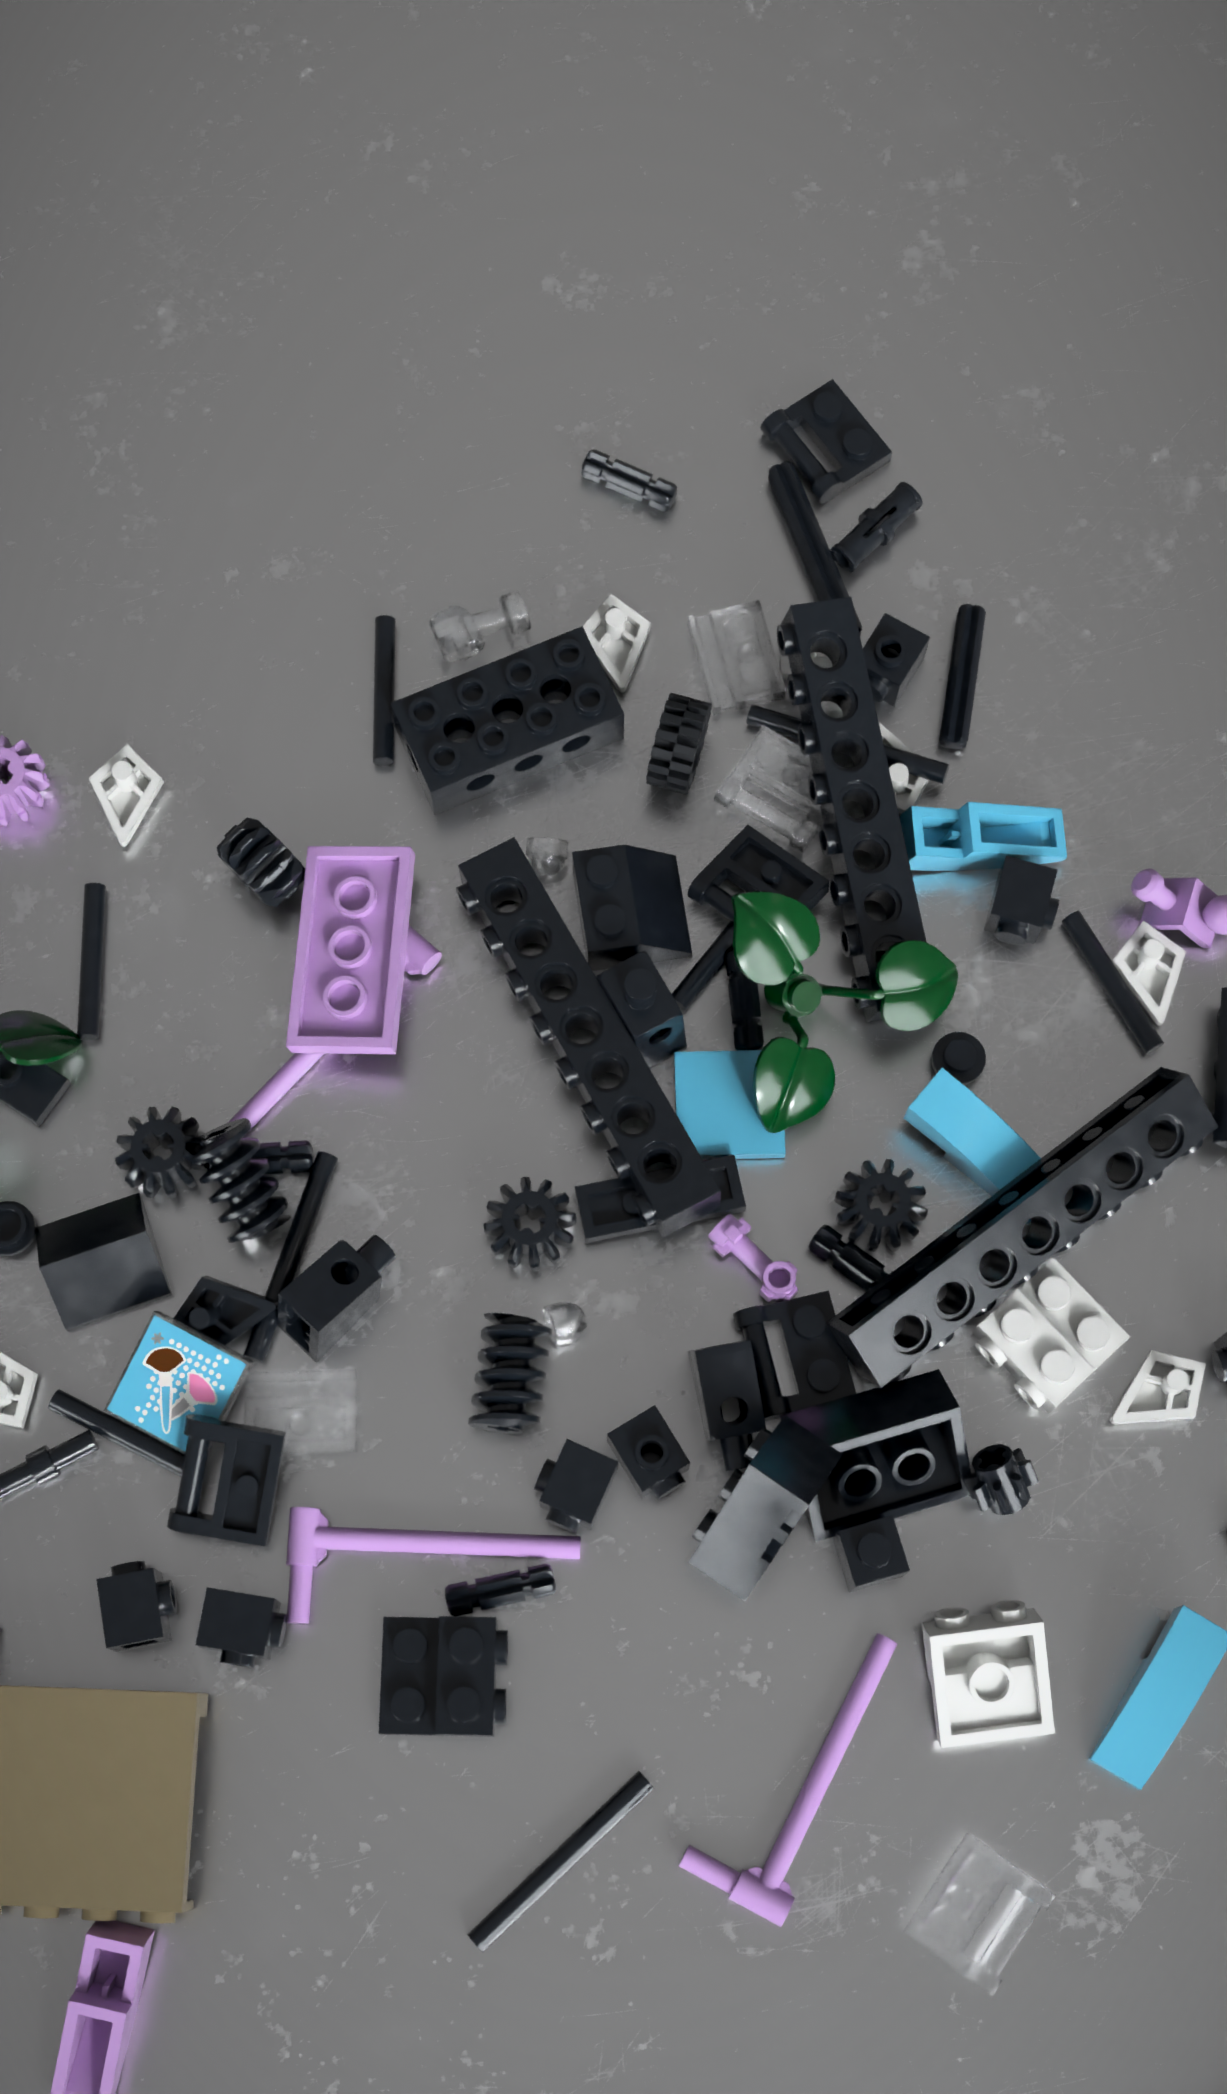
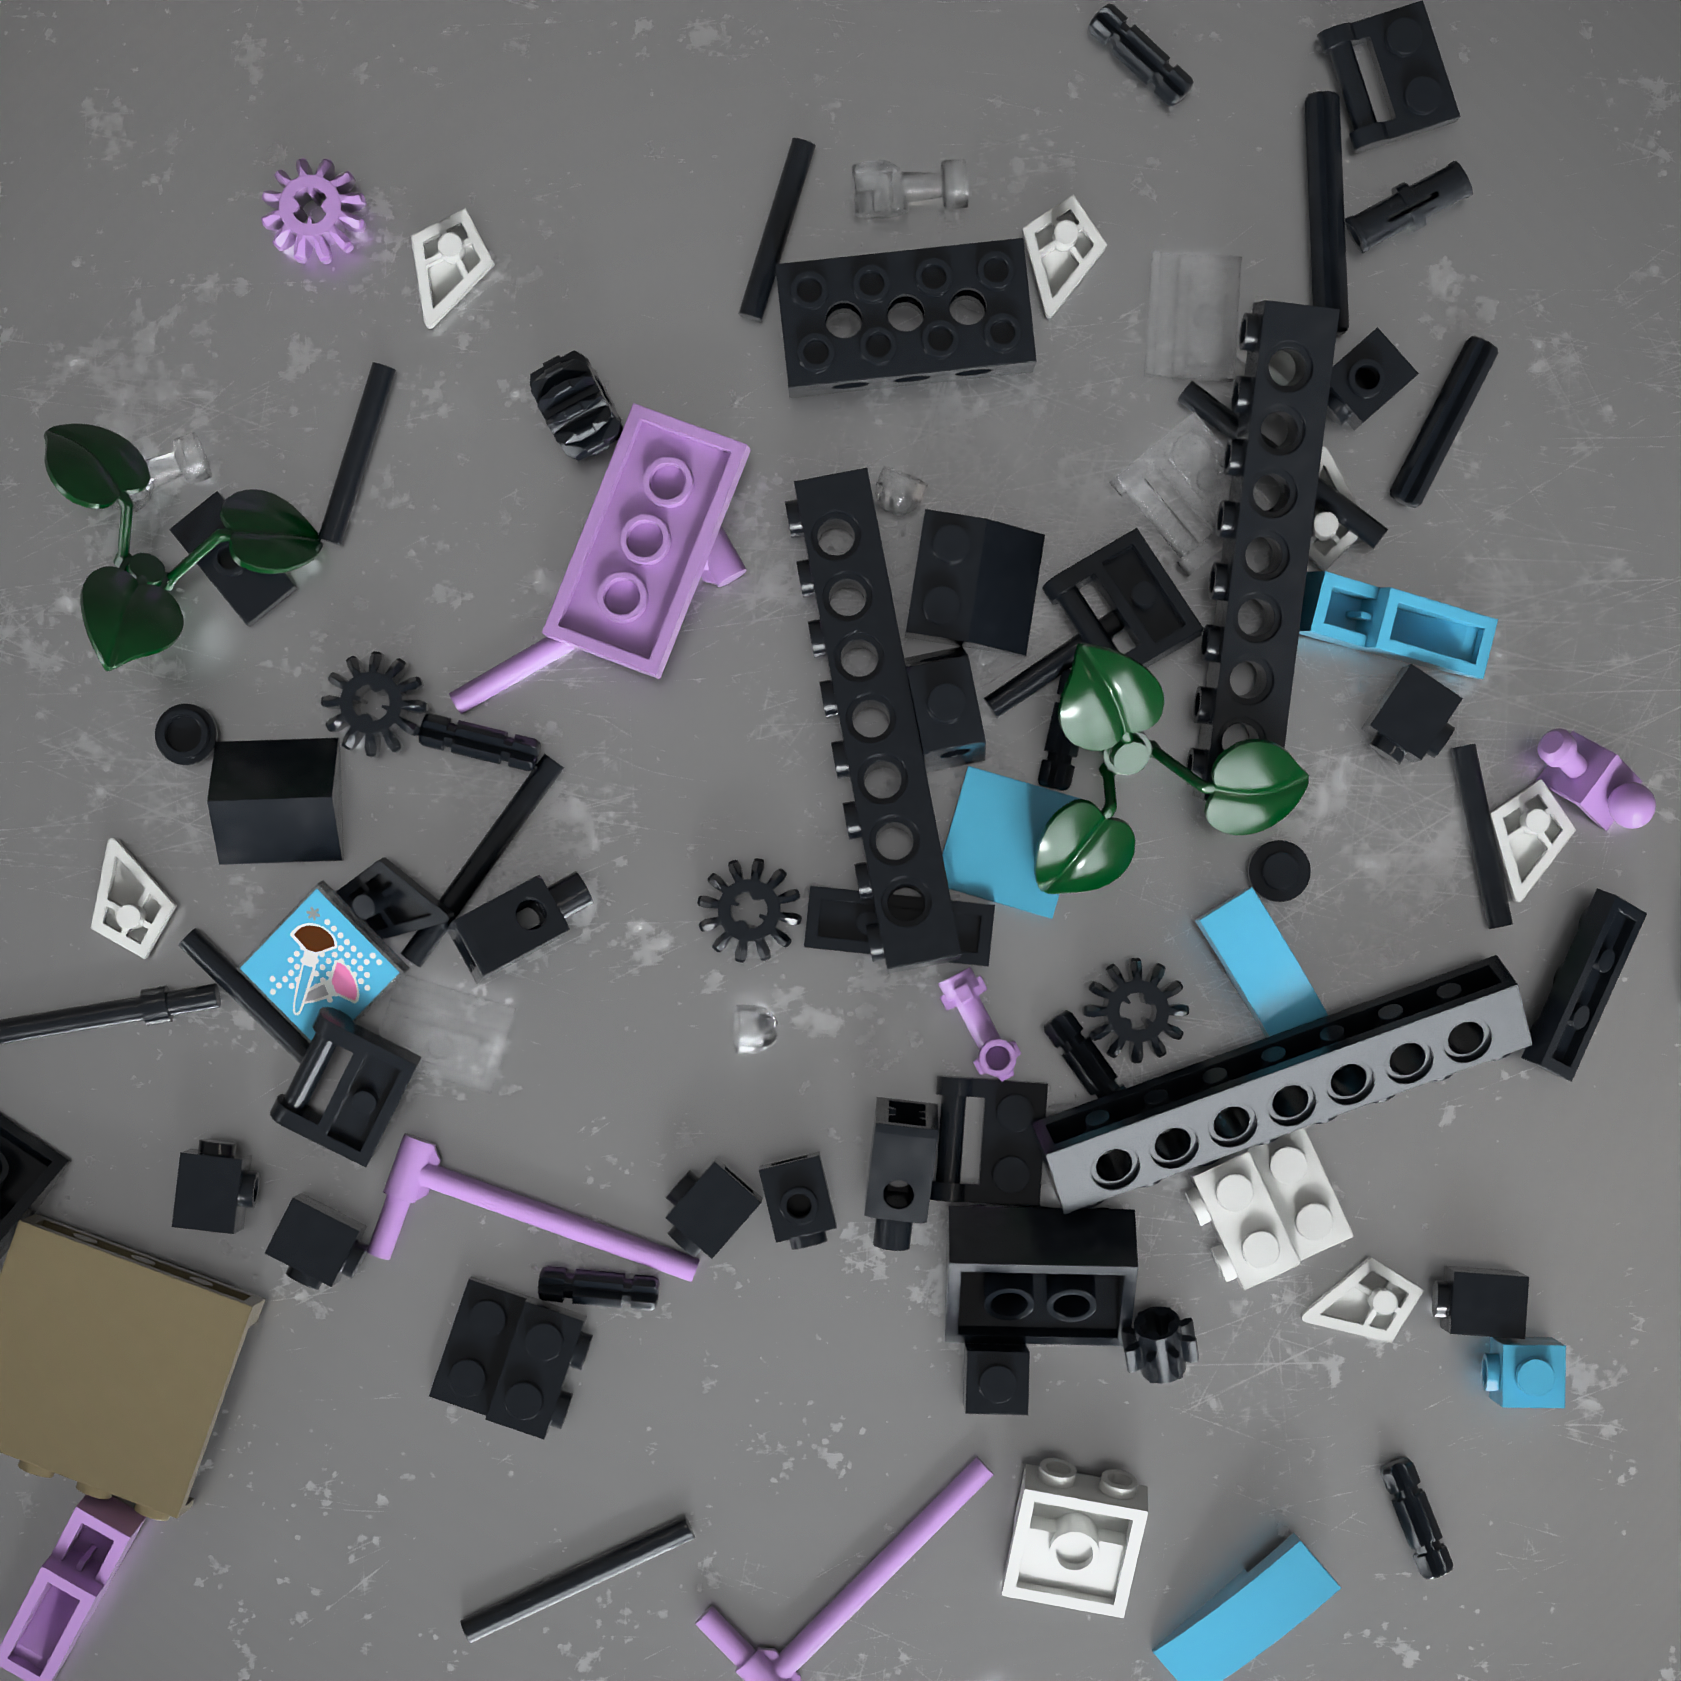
camera: 15 degrees right, 15 degrees up
black piece [190,1118,291,1243] -> none
black piece [468,1313,552,1434] -> none
black tyre [646,693,712,795] -> none
wedge [689,1415,843,1601] -> none

